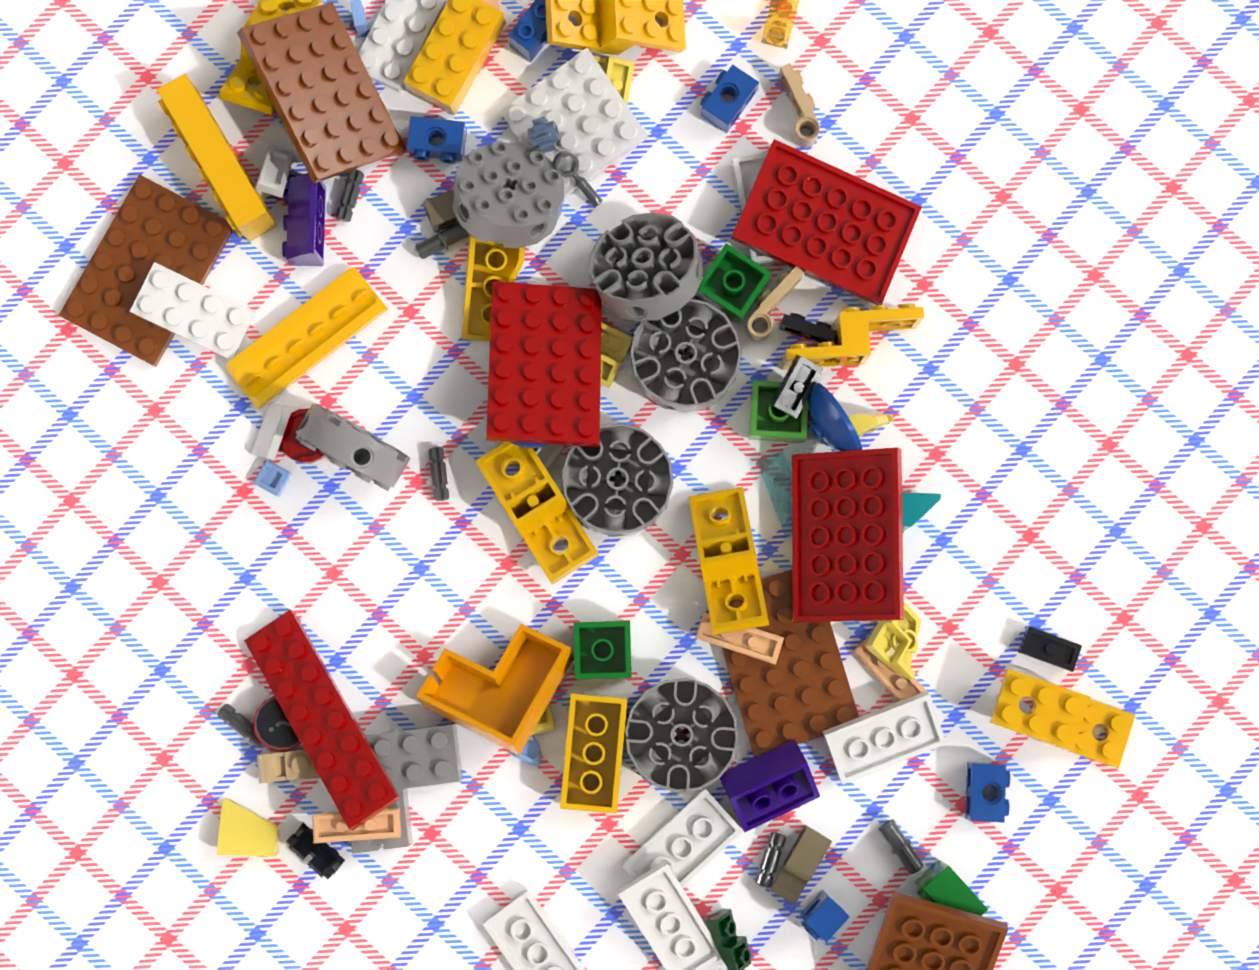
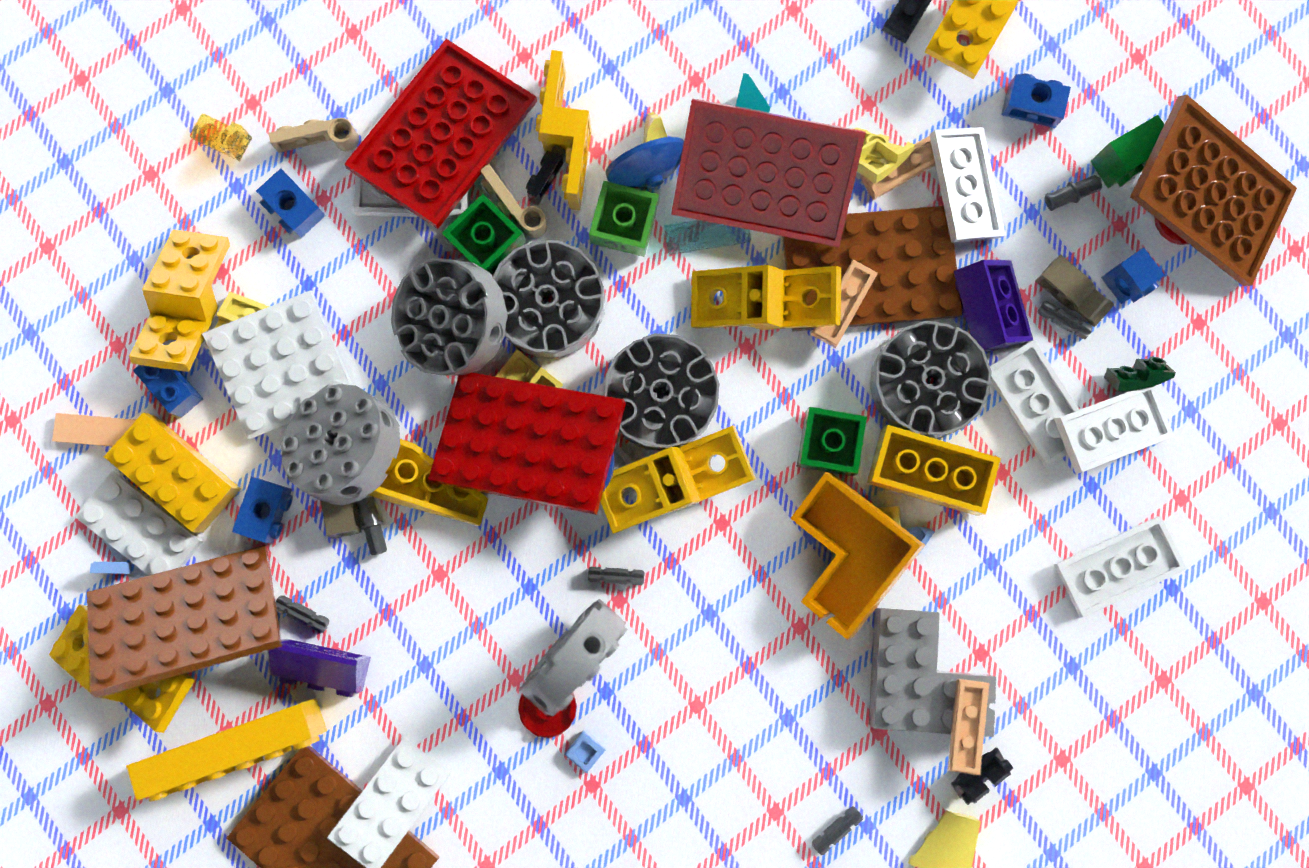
camera: 80 degrees left, 0 degrees up
yellow plate [224,267,388,410] -> none
red plate [244,609,401,830] -> none
white tile [251,402,292,461] -> none
black tile [253,696,301,752] -> none
white tile [255,147,294,198] -> none
tan plate [257,749,319,783] -> none
sand blue gear [527,116,560,153] -> none
dark grey piece [553,151,603,207] -> none
plate [770,355,823,418] -> none

